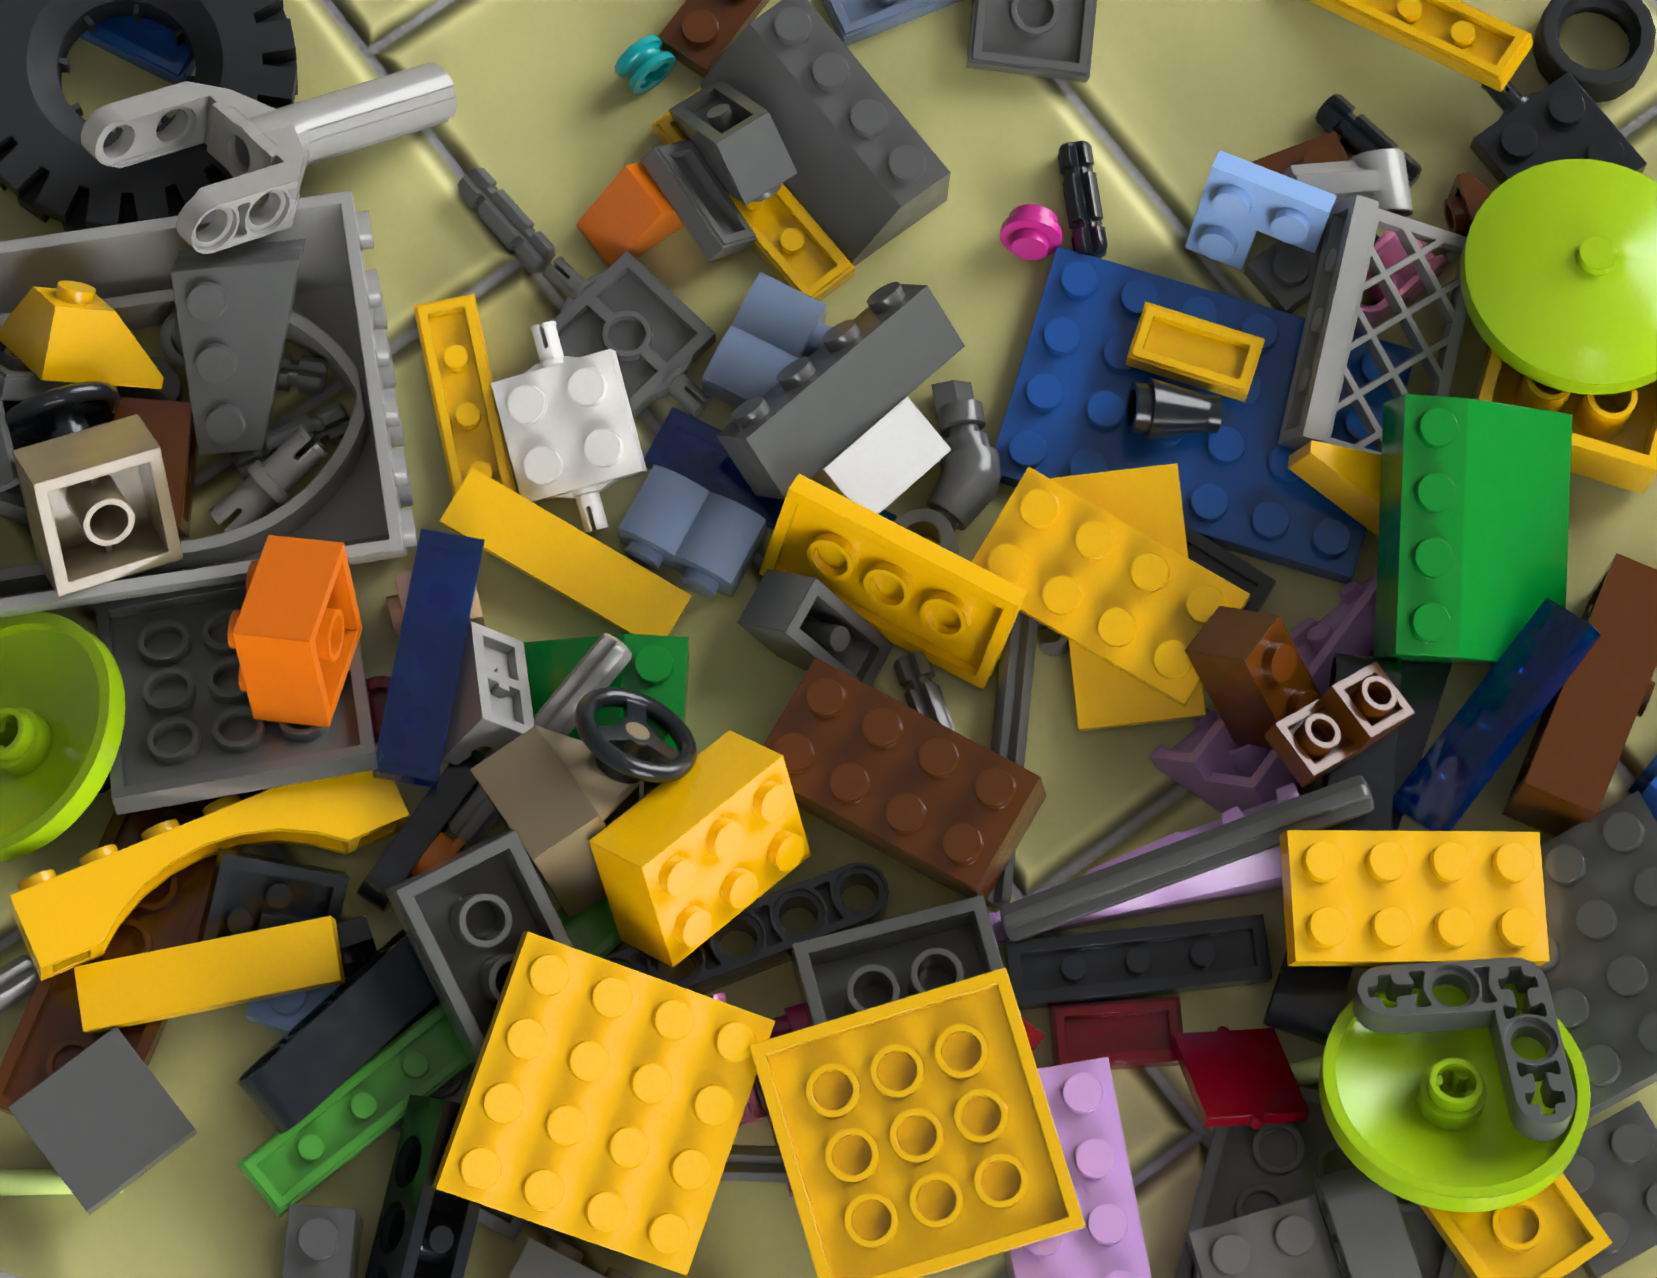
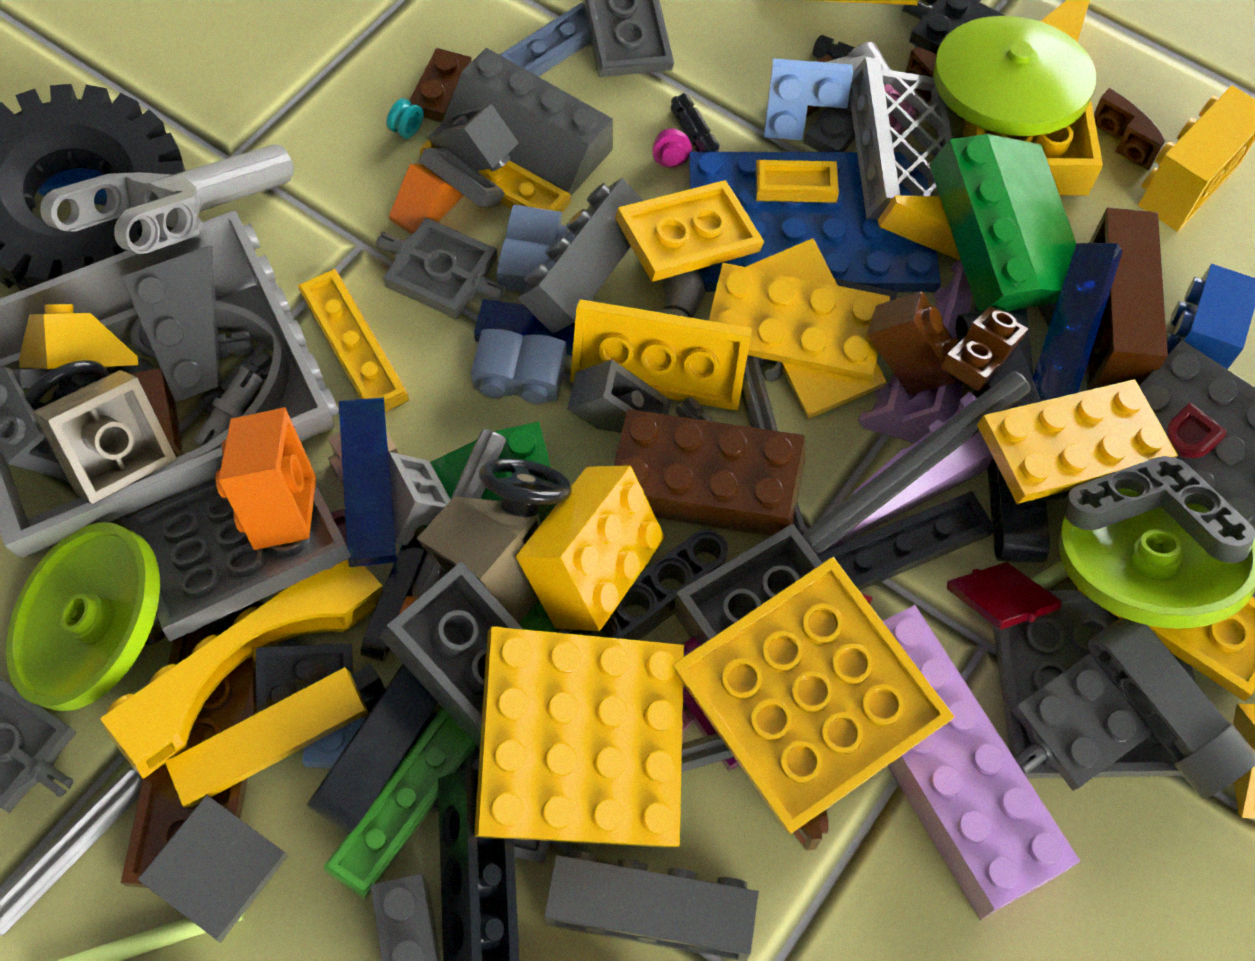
camera: 15 degrees left, 10 degrees down
yellow tile [439,467,692,636] -> none
dark grey axle [458,167,556,273] -> none
white plate [491,321,647,534] -> none
hinge [811,396,952,514] -> none
dark red tile [1049,997,1183,1070] -> none
black cone [1125,377,1223,440] -> none
none -> yellow plate [615,180,764,282]
none -> dark red tile [1167,402,1226,459]

